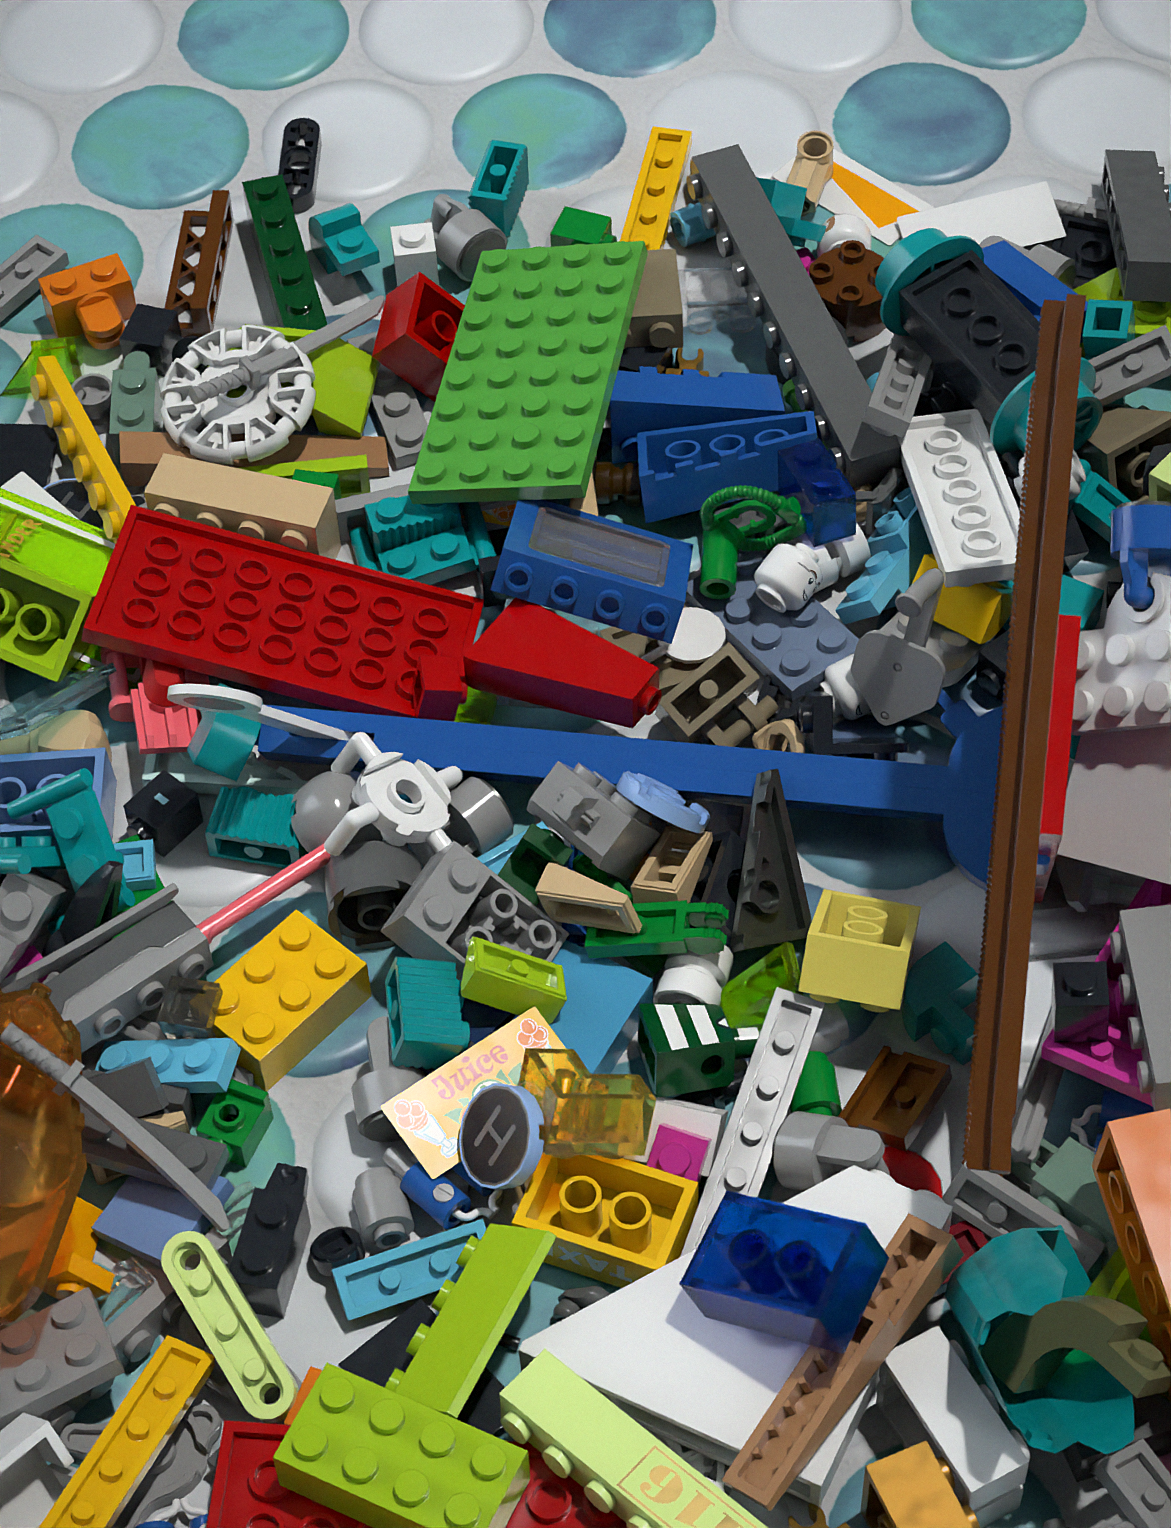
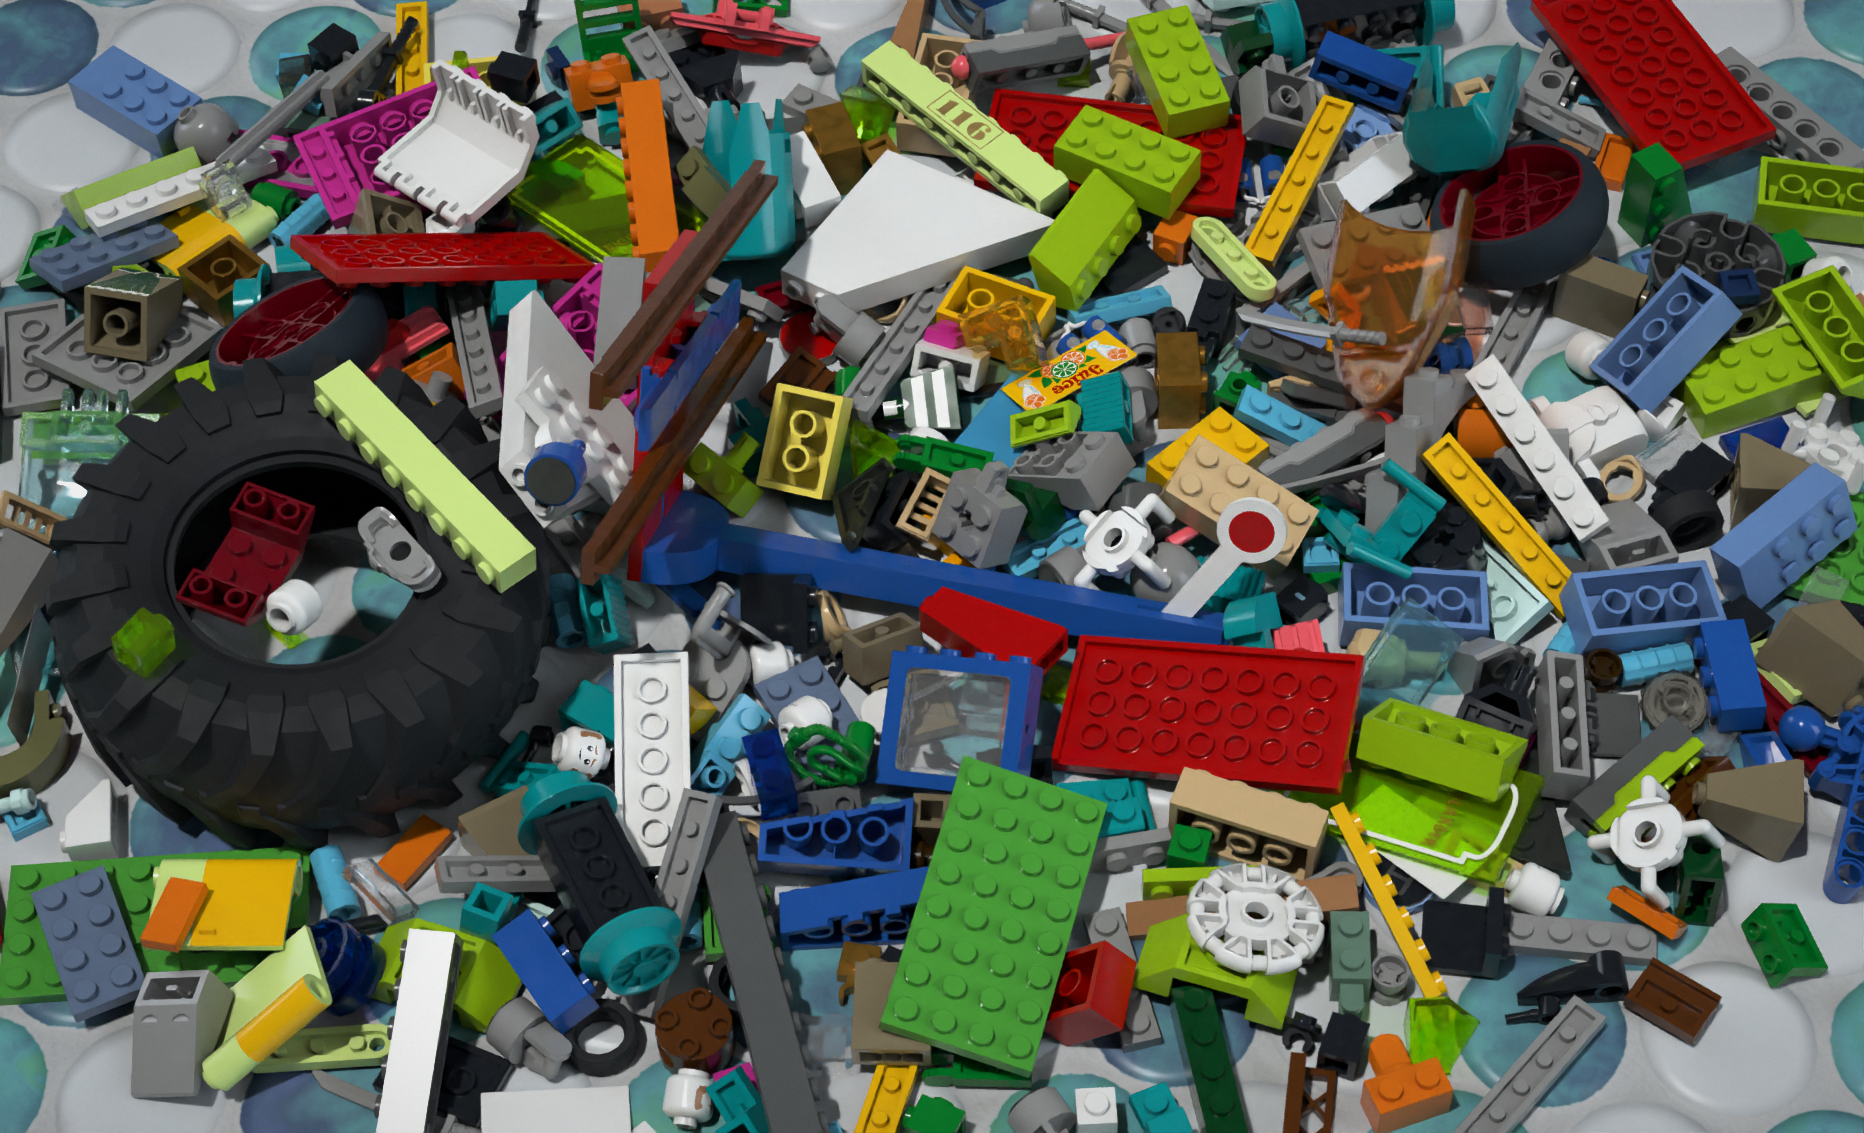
camera: 175 degrees left, 0 degrees up
clear smoke panel [157,975,223,1040] -> none
light grey sword [188,295,385,404] -> none
red plate [411,655,468,722] -> none
tile [459,1083,544,1190] -> none
tan slope [535,863,642,934] -> none
light blue tile [616,771,710,833] -> none
clear blue brick [679,1190,889,1354] -> none
medium nougat slope [721,1213,964,1511] -> none
none -> lime brick [684,431,764,518]
none -> dark tan brick [911,793,951,846]
none -> pearl gold brick [1154,332,1208,429]
none -> tan brick [1158,435,1319,579]

